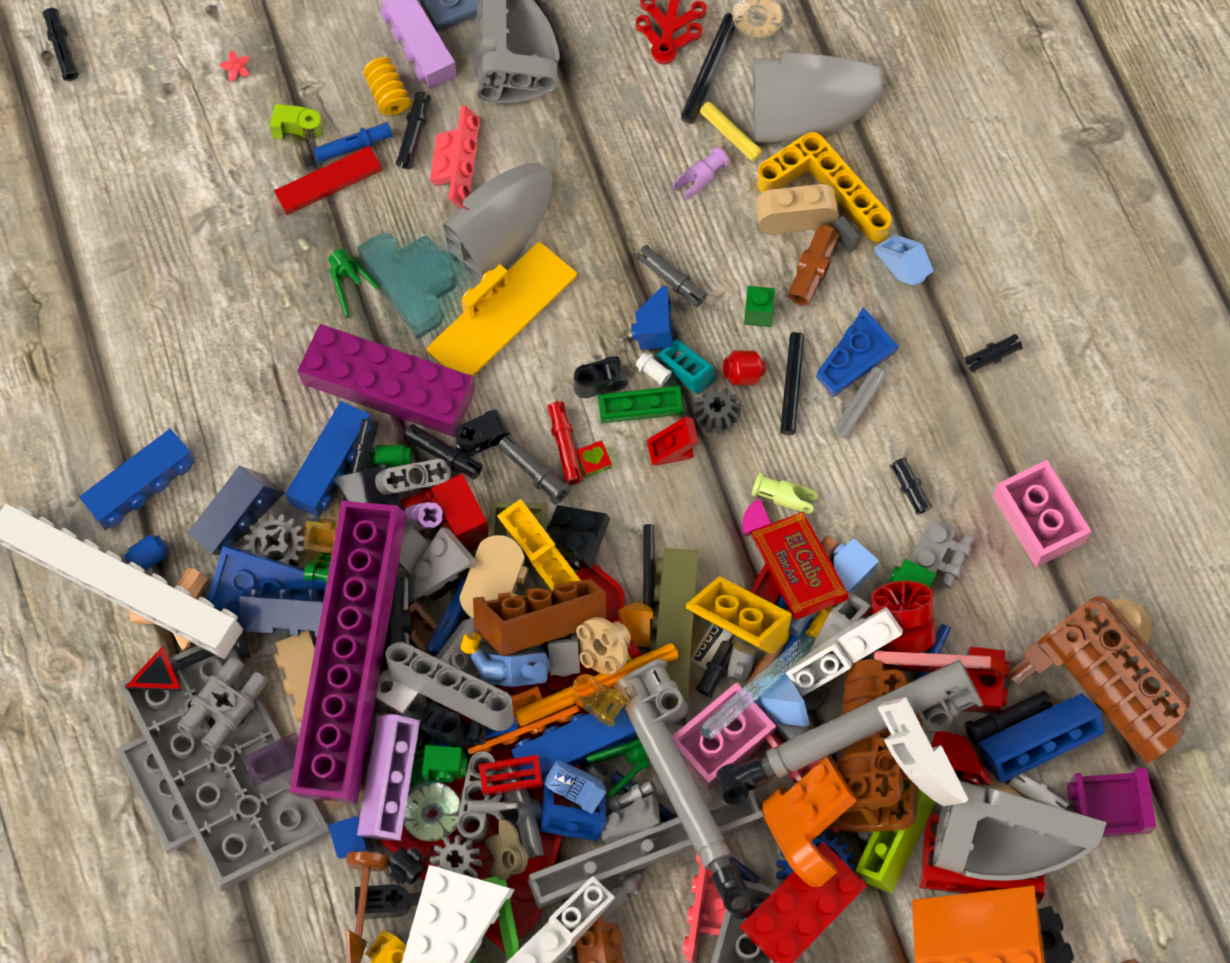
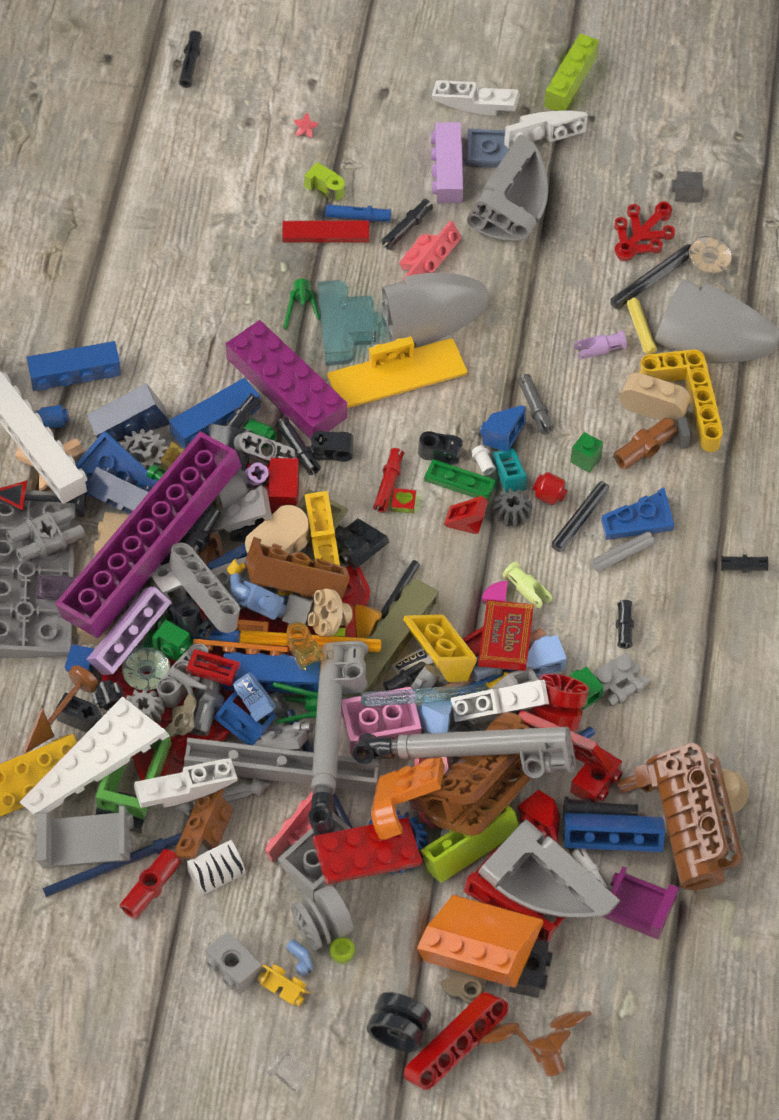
camera: 25 degrees right, 10 degrees down
yellow piece [363,57,412,116] -> none
dark grey pin [498,435,571,505] -> none
light blue slope [873,234,934,285] -> none
white slope [877,697,969,806] -> none
bright pink brick [993,460,1092,567] -> none

